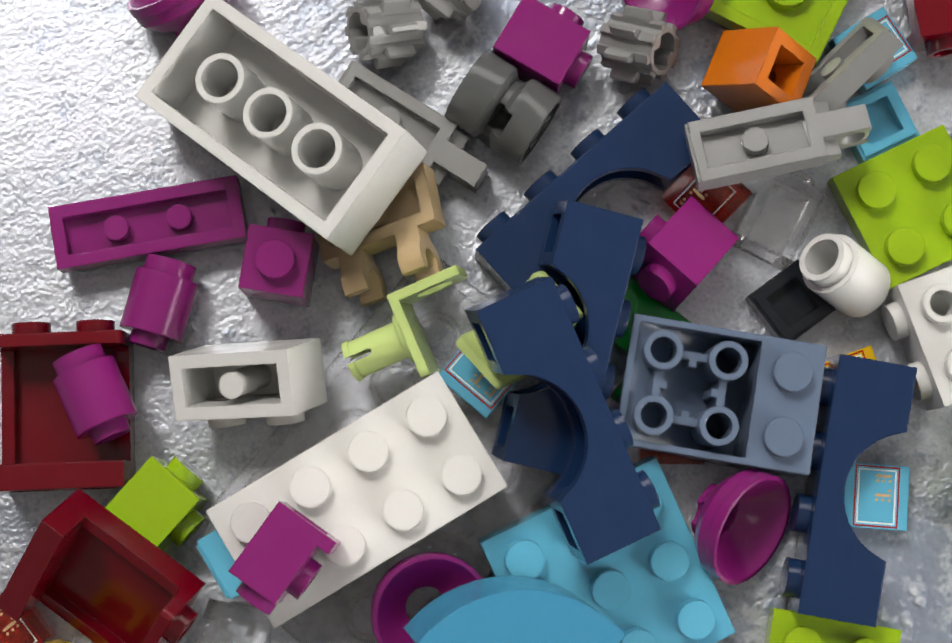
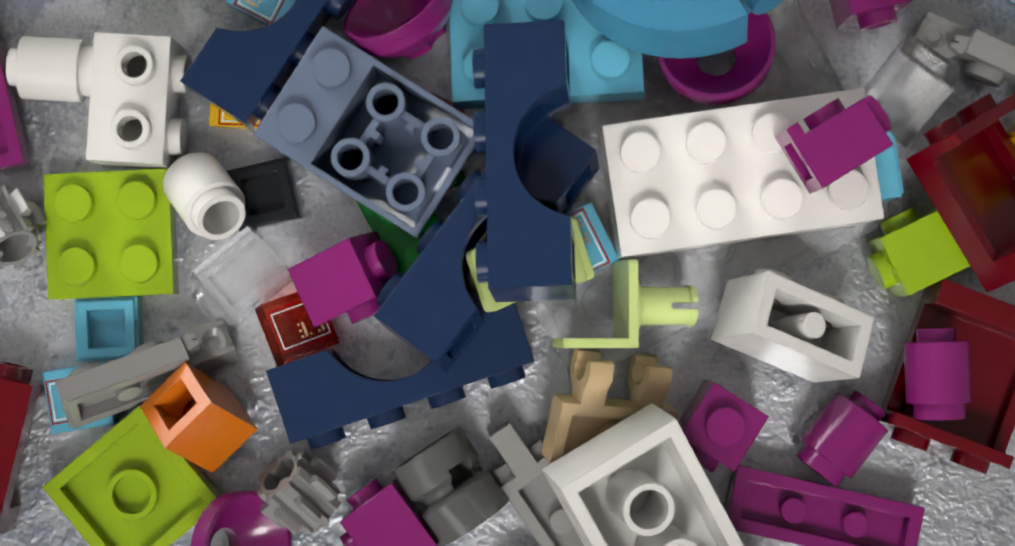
camera: 150 degrees left, 5 degrees up
light grey hinge [684,96,872,192] -> none

